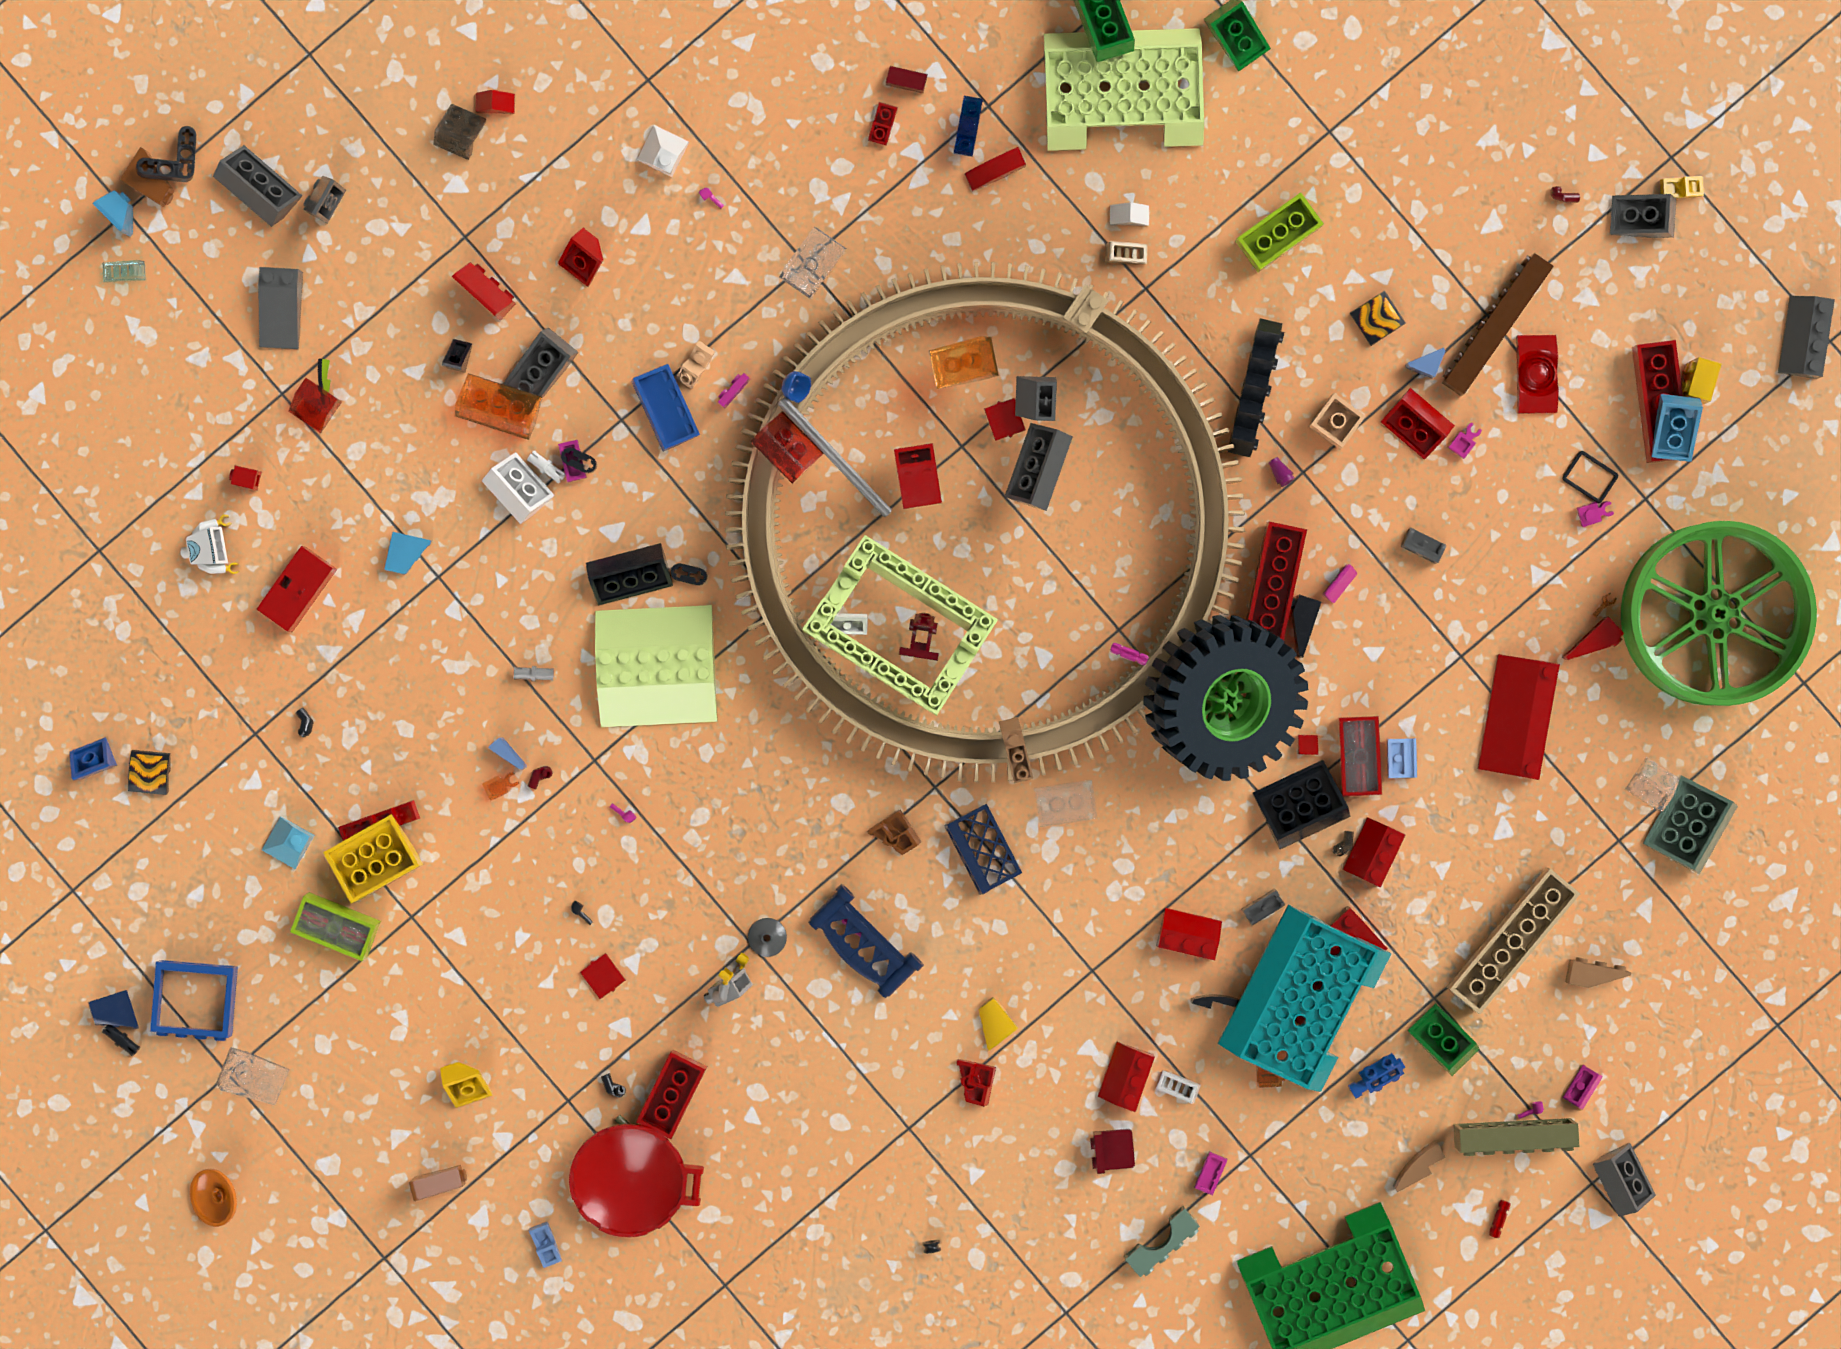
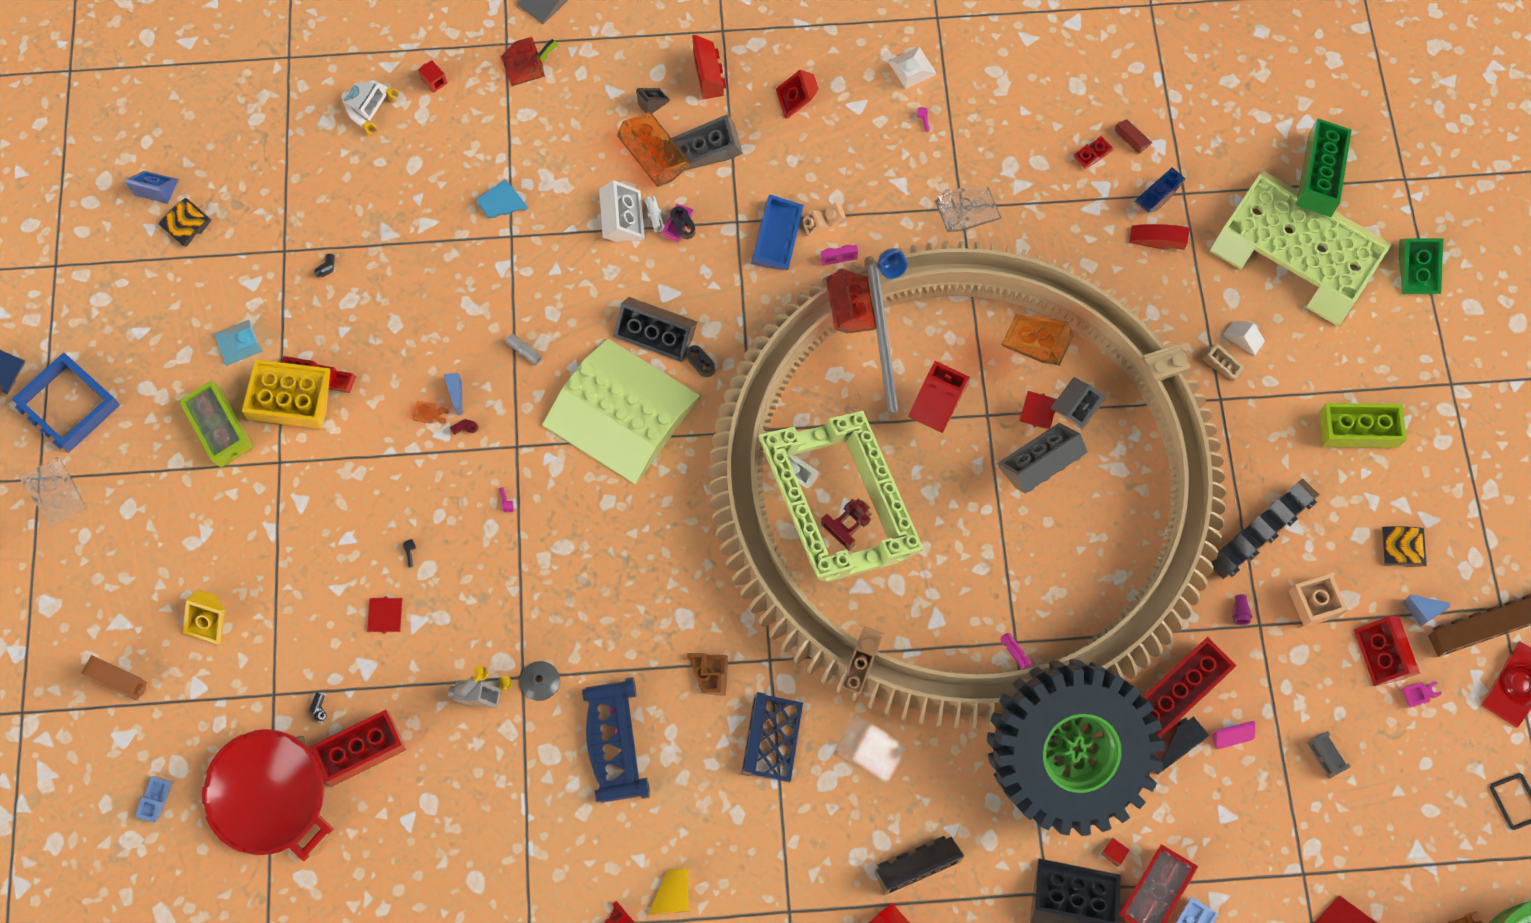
camera: 35 degrees right, 20 degrees down
red brick [256,546,337,632] -> none
dark pink plate [1577,501,1614,527] -> none
none -> black slope [874,836,964,896]

